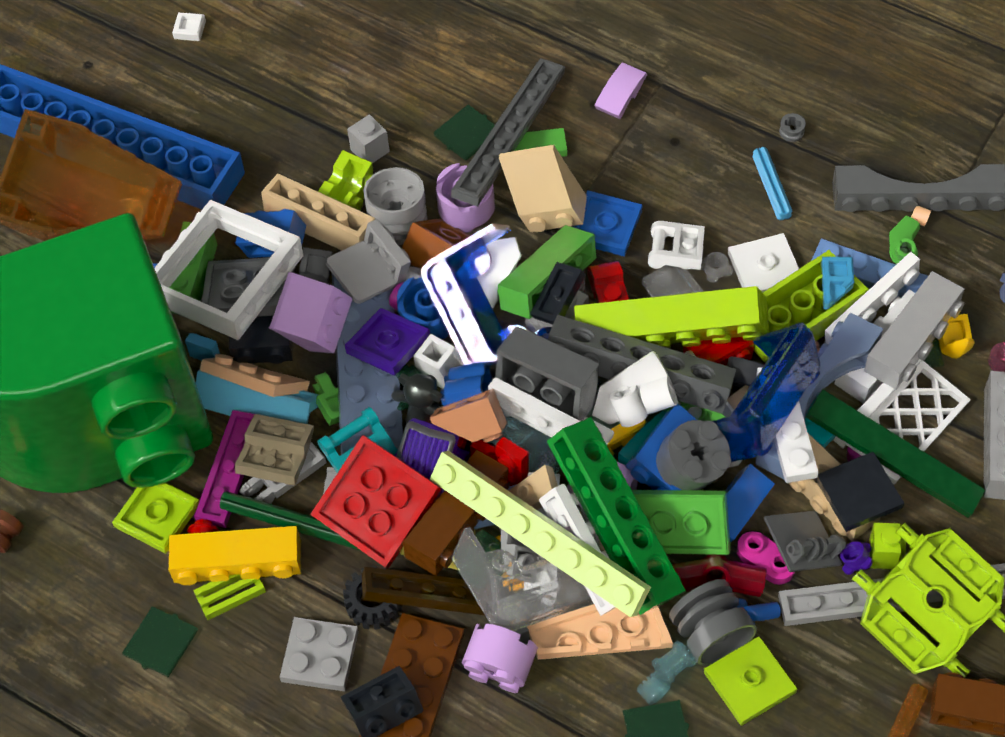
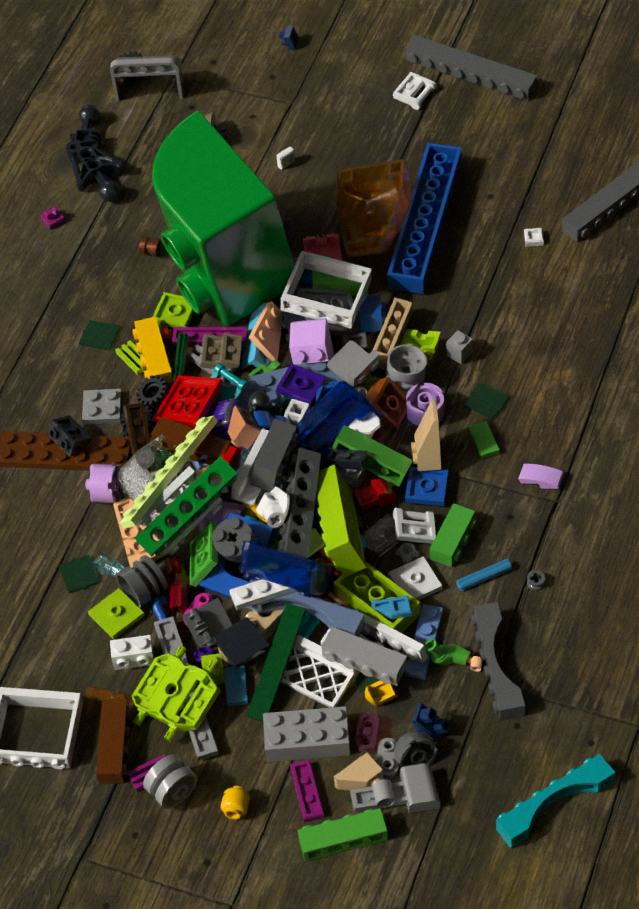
camera: 80 degrees right, 5 degrees down
dark grey tile [451,58,565,207] -> none
none -> white brick [110,635,154,670]
none -> black tyre [136,375,171,412]
none -> dark azure tile [224,665,248,706]
none -> bright green brick [430,503,477,567]

